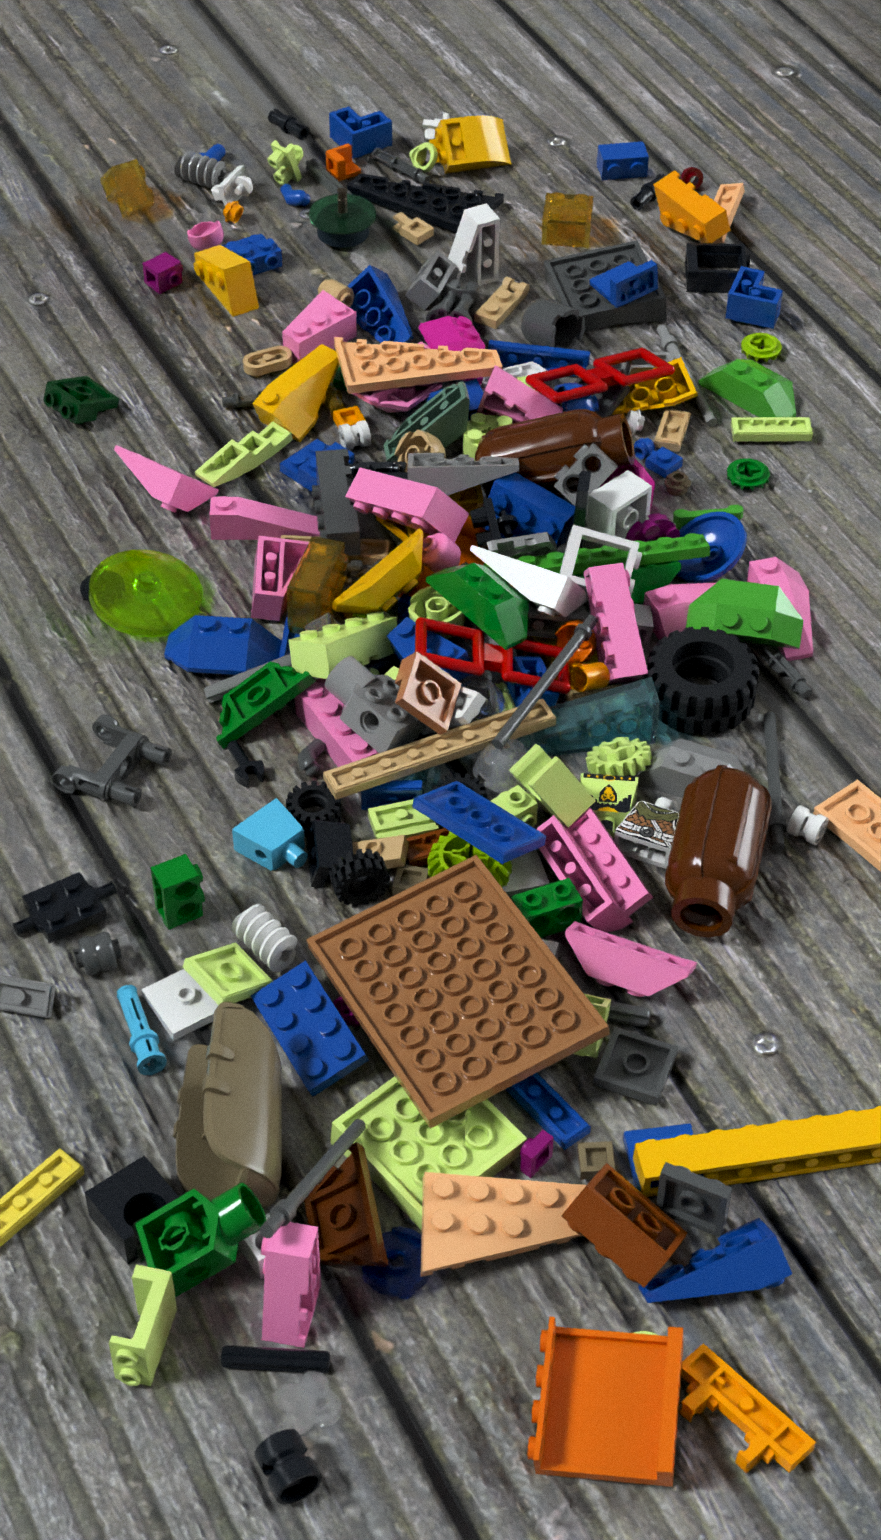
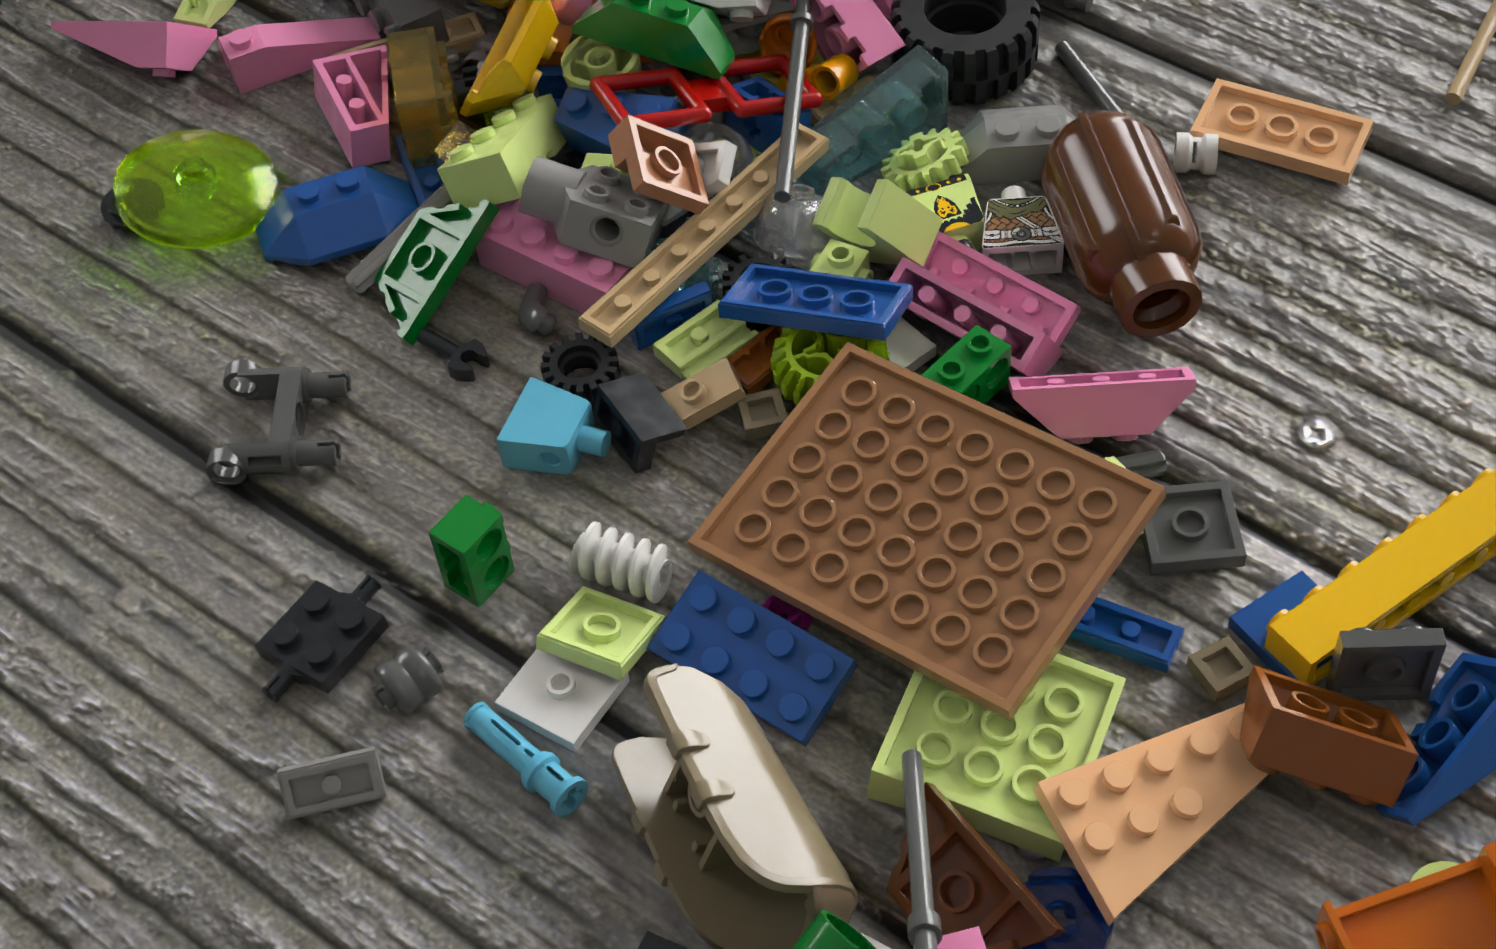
camera: 20 degrees left, 5 degrees up
black tyre [329,849,391,906] -> none
magenta plate [520,1130,554,1178] -> none

